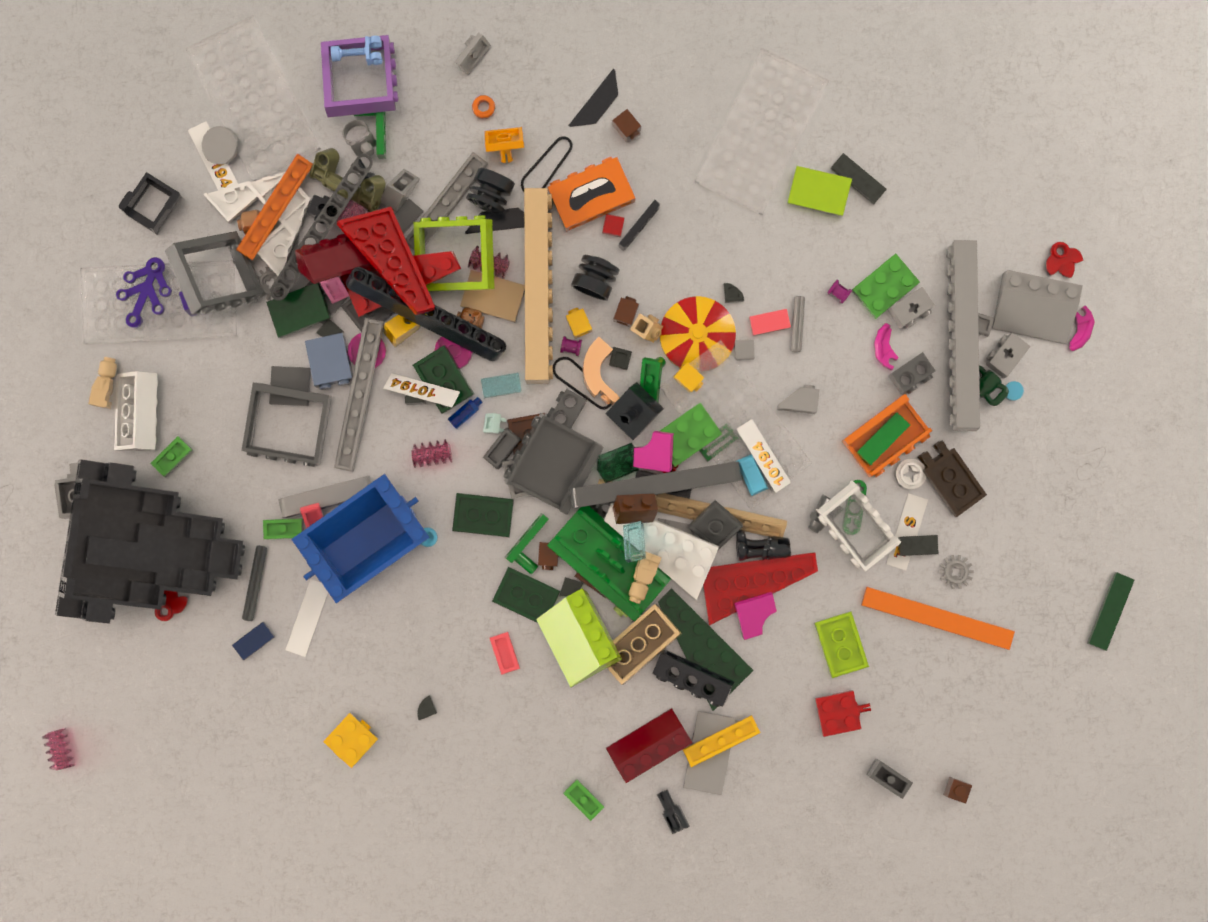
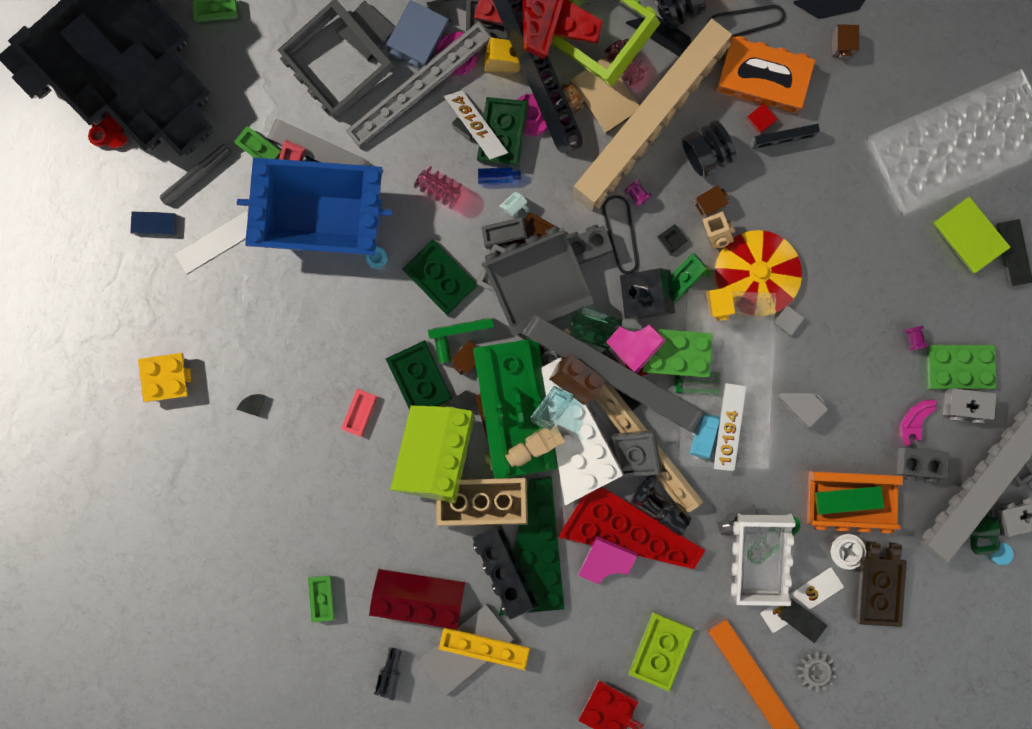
camera: 45 degrees right, 0 degrees up
clear light blue tile [481,373,522,398] -> none
yellow brick [566,308,592,339] -> none
light nougat arch [582,337,620,405] -> none
pearl dark grey tile [723,283,744,303] -> none
coral tile [749,309,791,336] -> none
light grey axle [791,296,805,352] -> none

